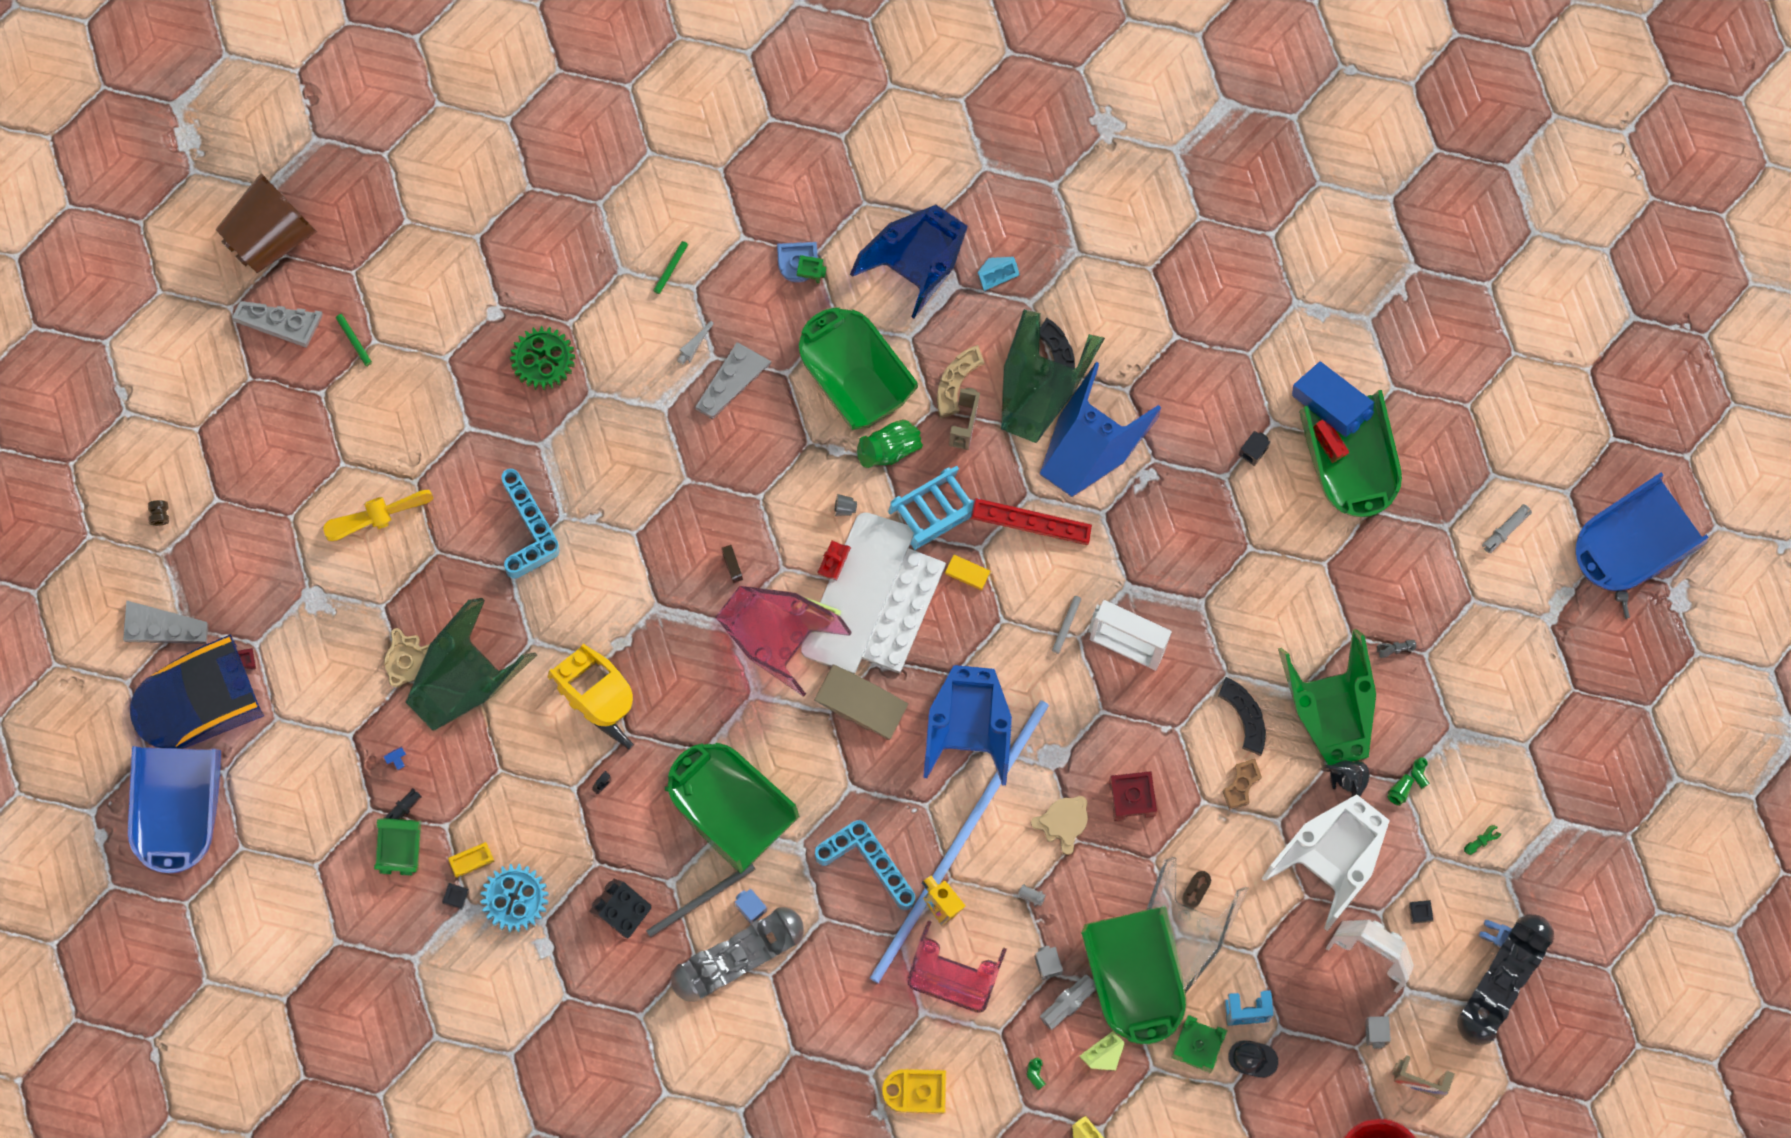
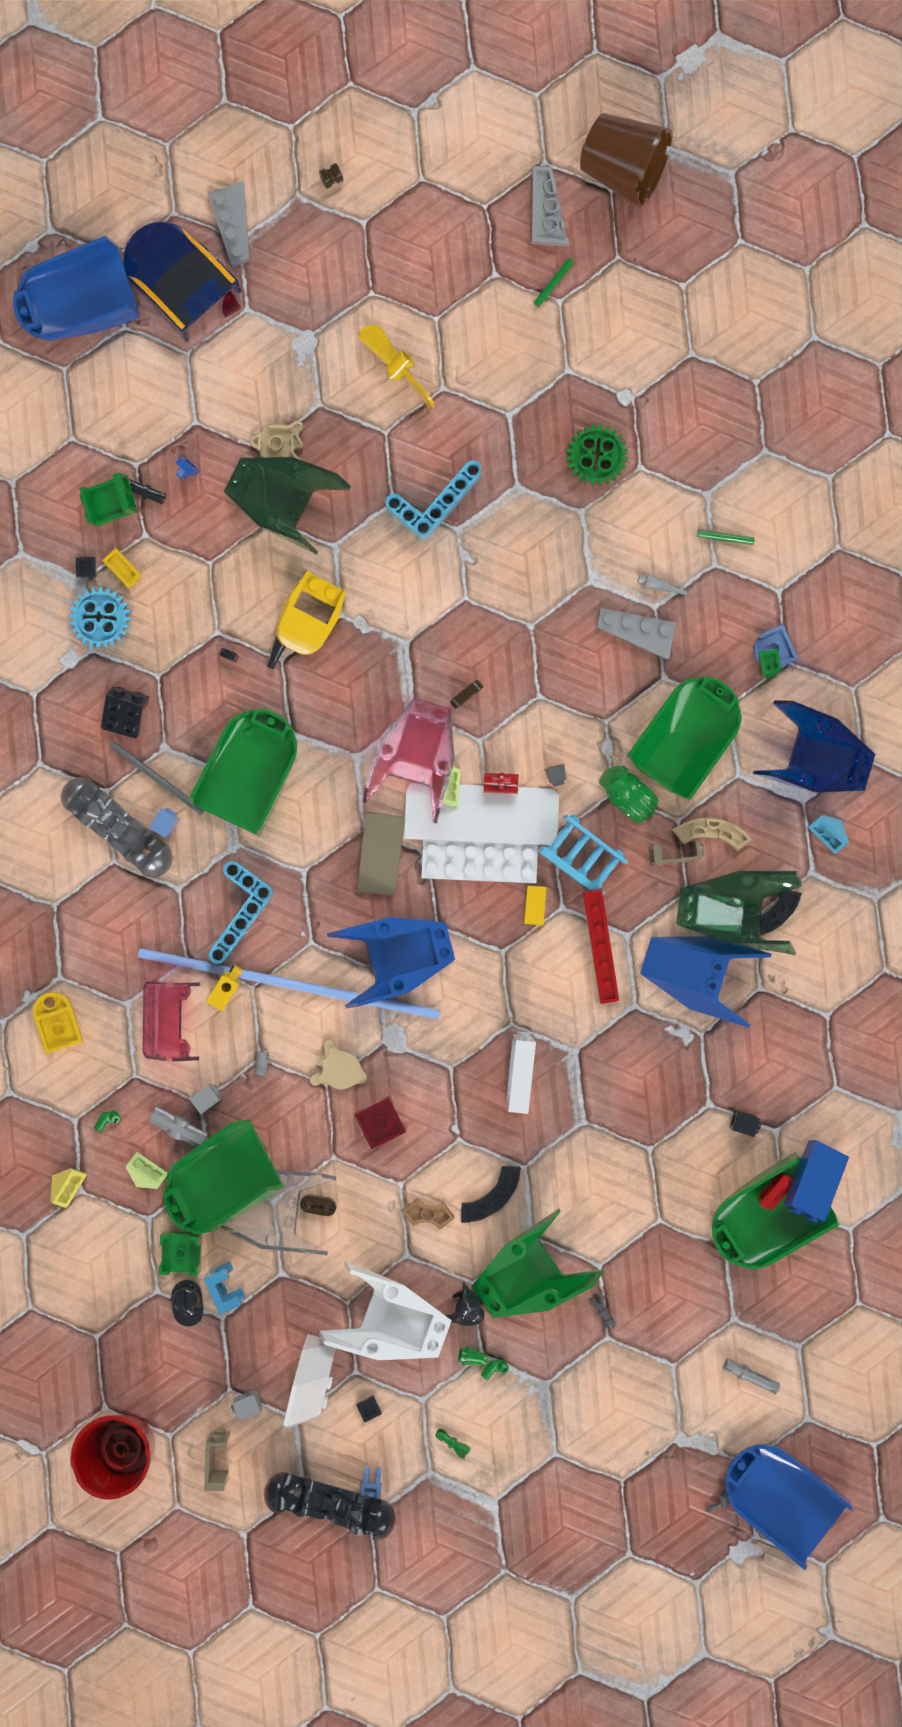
camera: 70 degrees right, 15 degrees up
light grey bar [1052,596,1081,654] -> none

